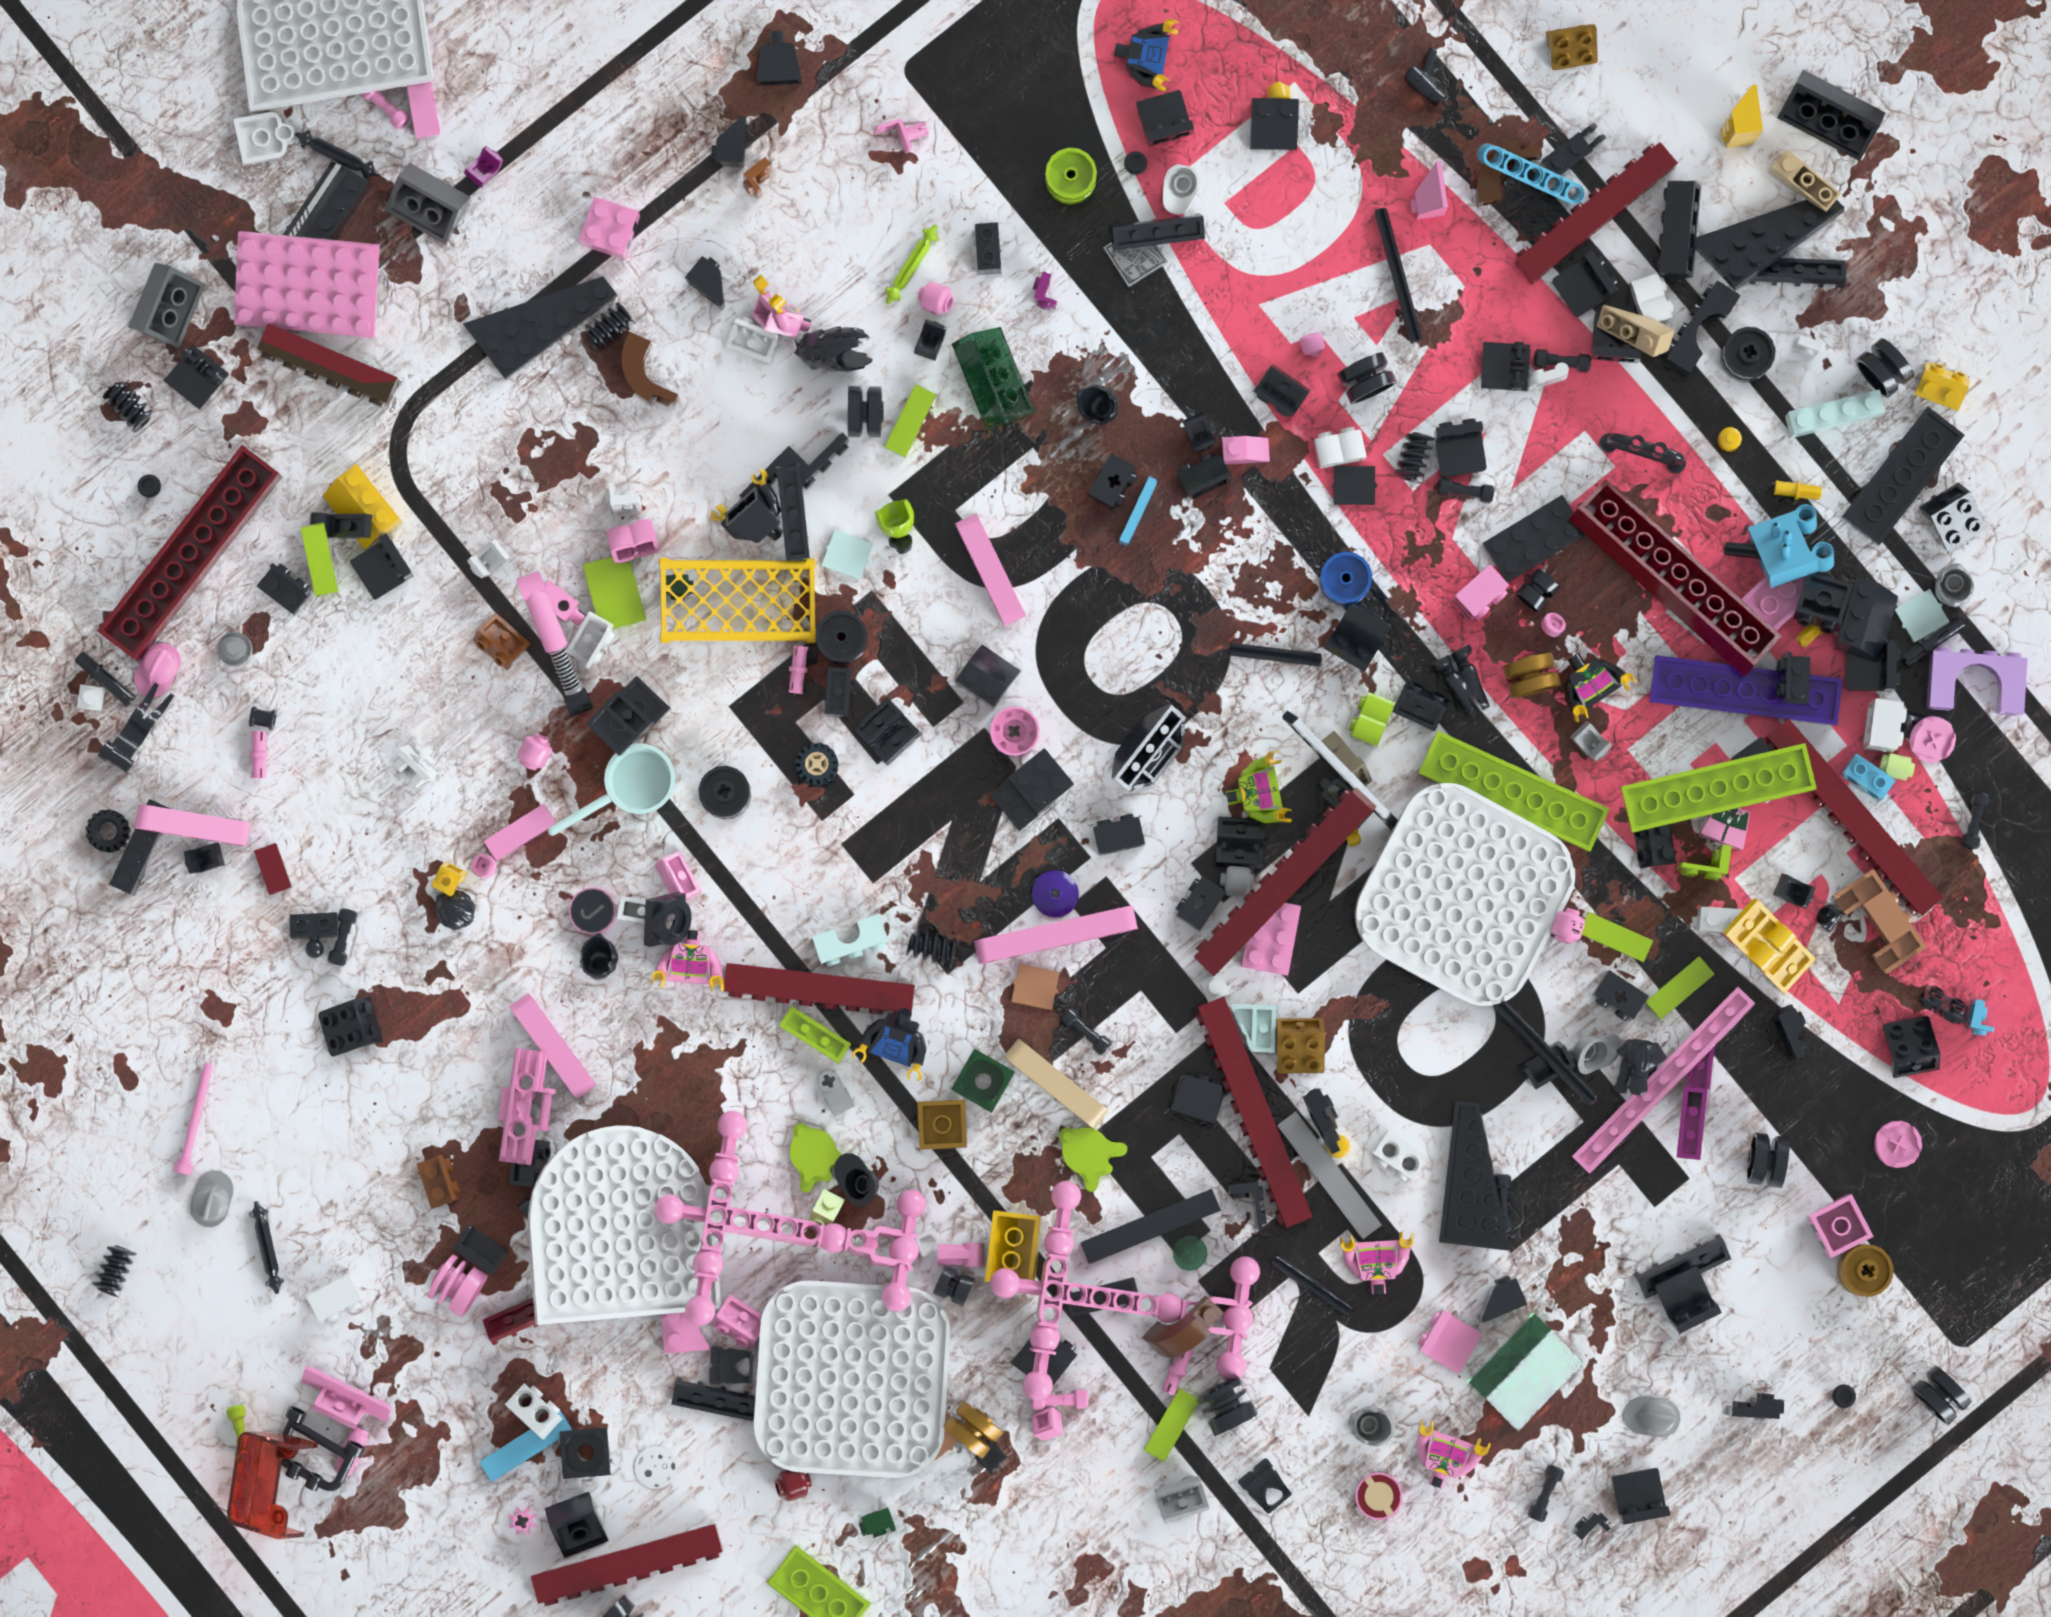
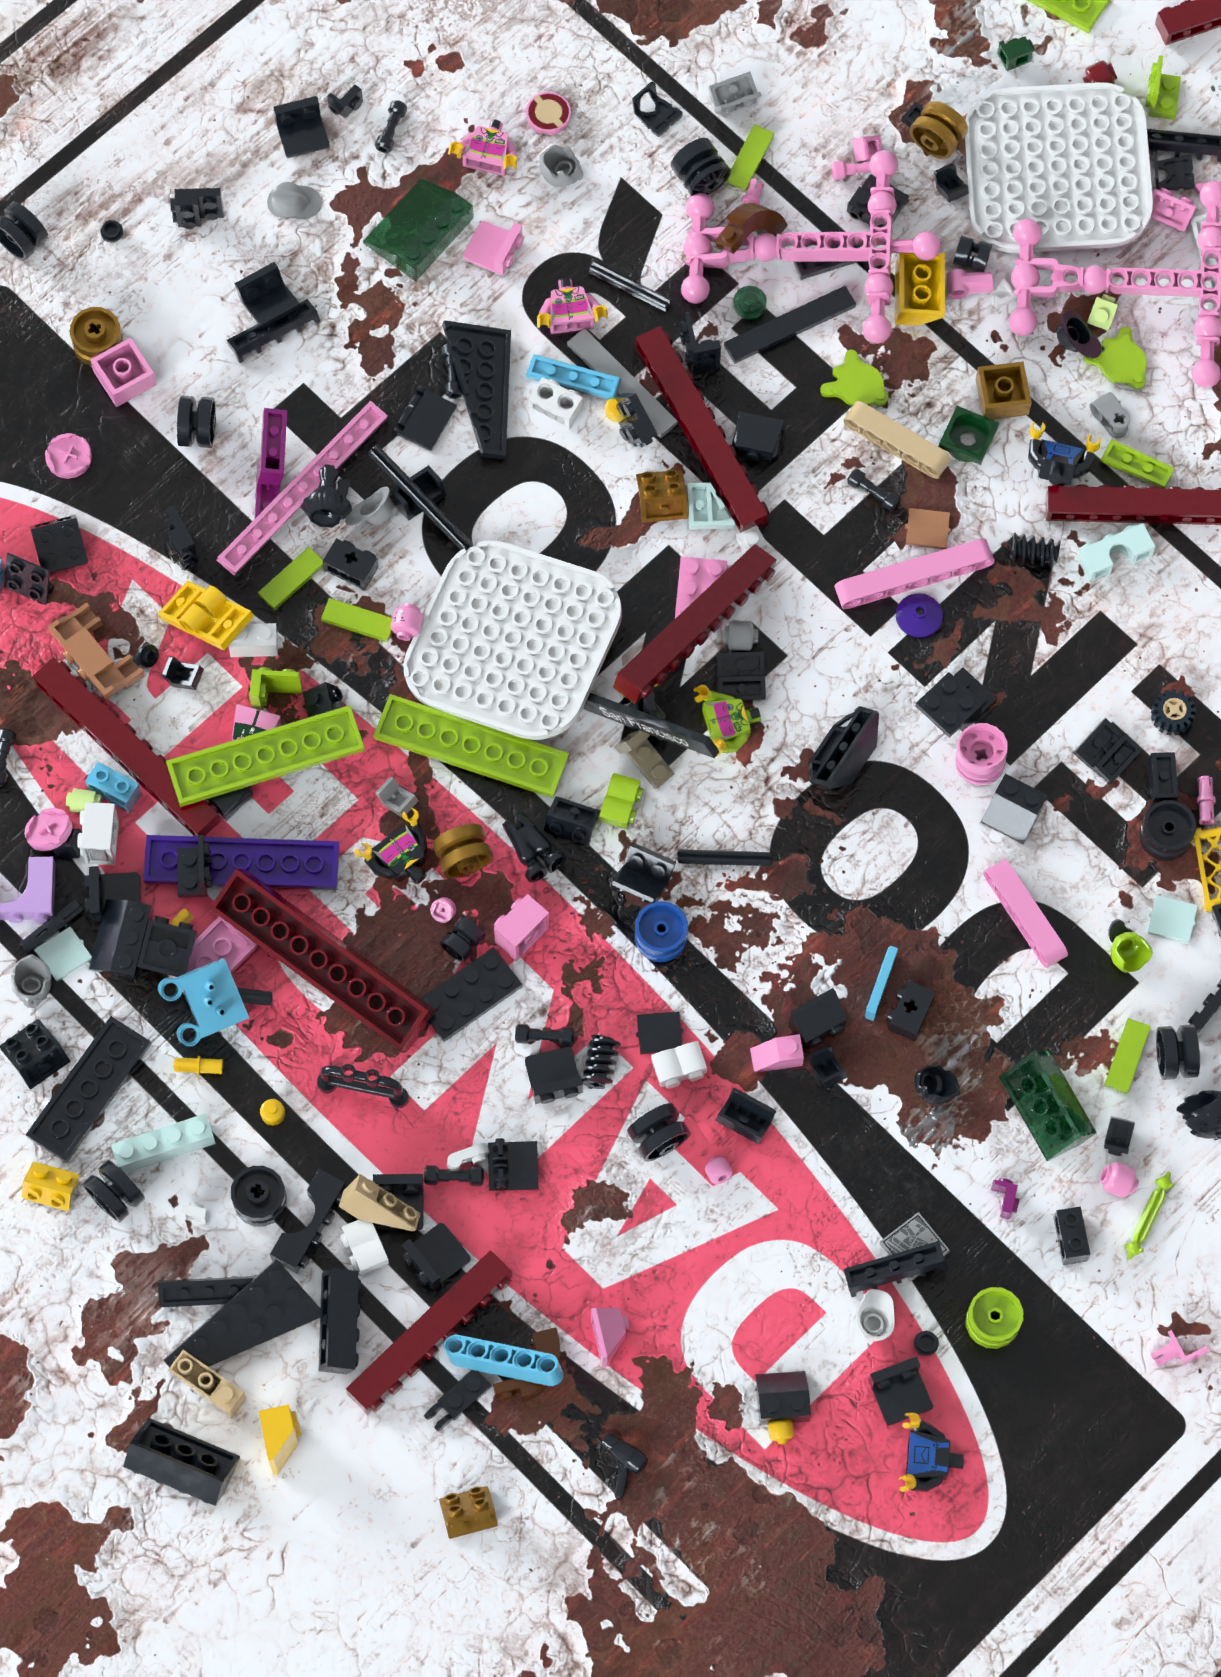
camera: 175 degrees right, 15 degrees down
black brick [1093,814,1145,856] -> none
black brick [1175,876,1226,932] -> none
black axle [1375,208,1423,343] -> none
black slope [1478,1275,1528,1323] -> none
none -> black piece [392,386,457,451]
none -> medium azure tile [526,354,621,400]
none -> black bracket [934,163,969,202]
none -> lime bracket [1145,55,1181,120]

